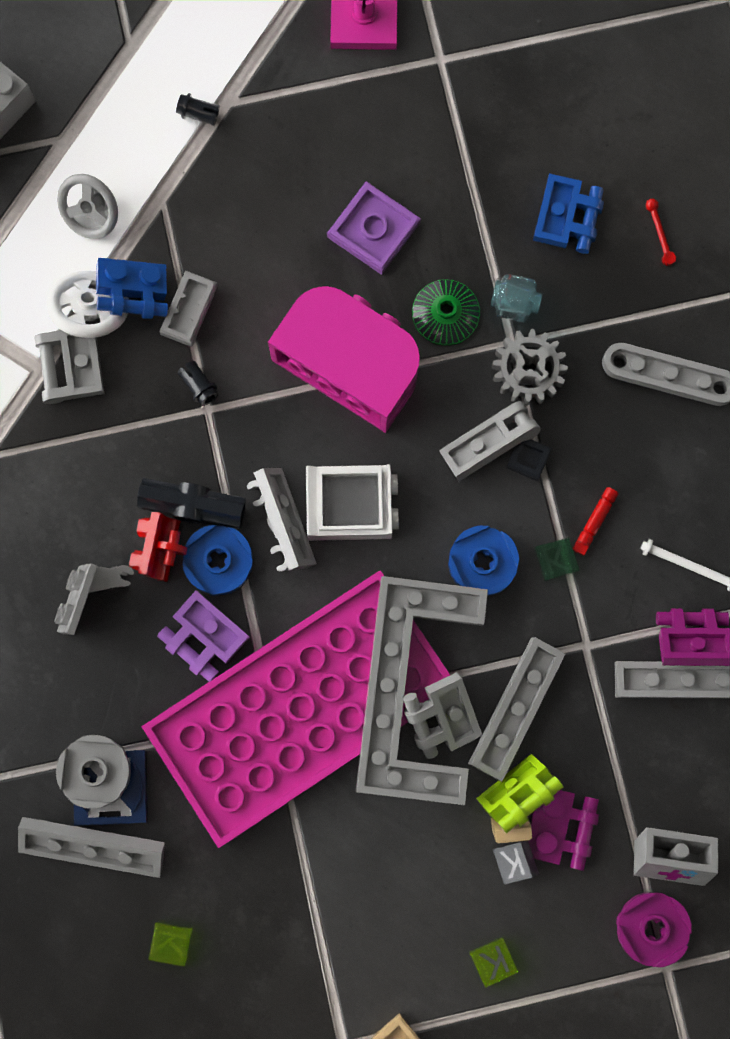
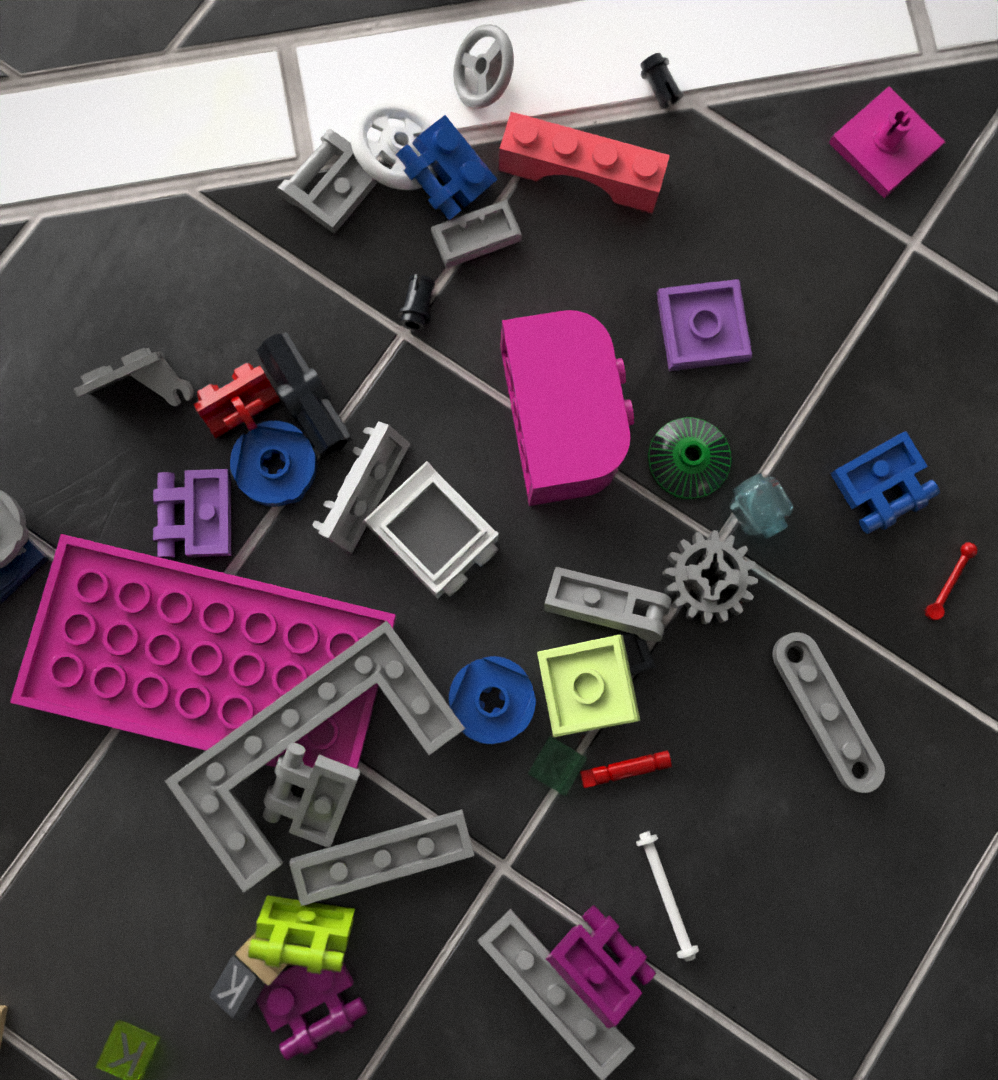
camera: 40 degrees right, 0 degrees up
none -> coral arch [499,112,670,213]
none -> yellowish green plate [537,635,640,737]

